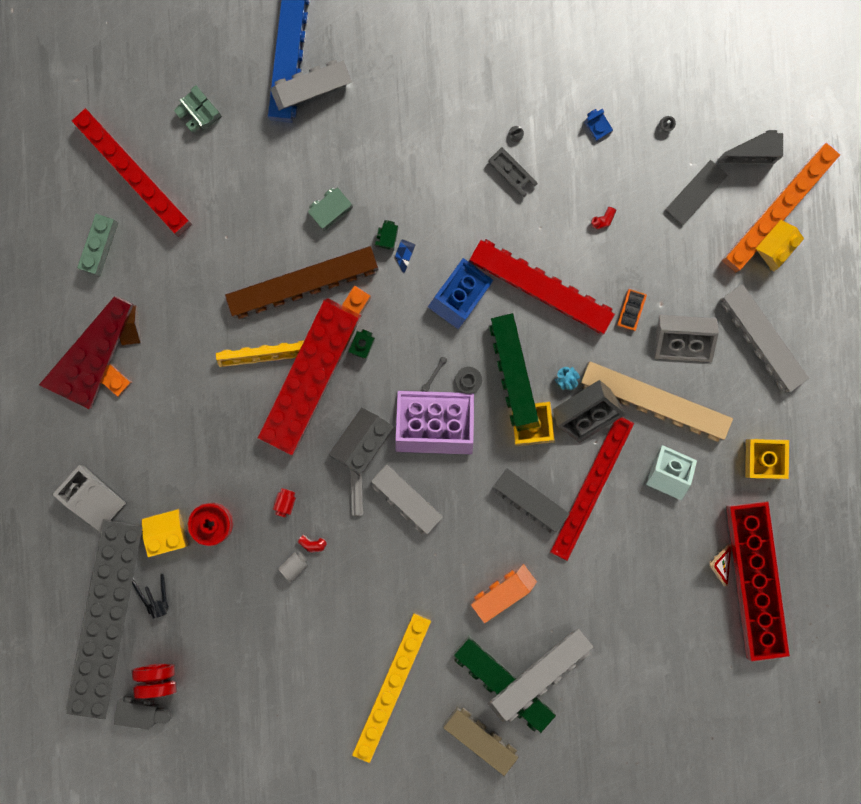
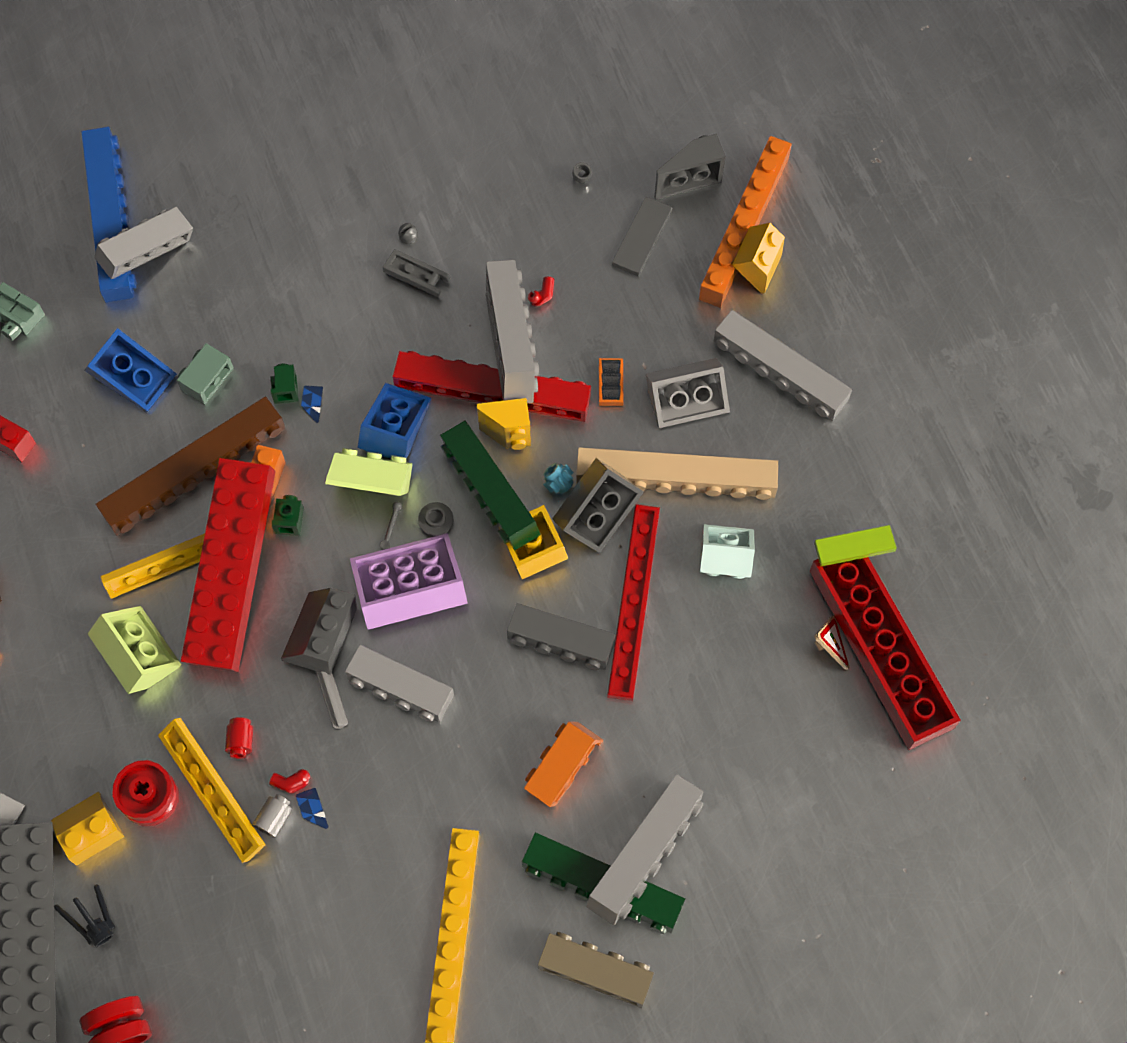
camera: 15 degrees left, 20 degrees down
blue bracket [585,108,613,141] -> none
yellow brick [745,439,789,479] -> none
none -> blue slope [85,328,177,412]
none -> yellowish green slope [88,606,181,694]
none -> yellow plate [158,718,265,863]
none -> dark blue sticker [296,788,328,829]
none -> yellowish green slope [325,448,413,496]
none -> yellow slope [477,398,531,450]
none -> light grey brick [485,260,539,403]
none -> lime tile [814,525,897,566]

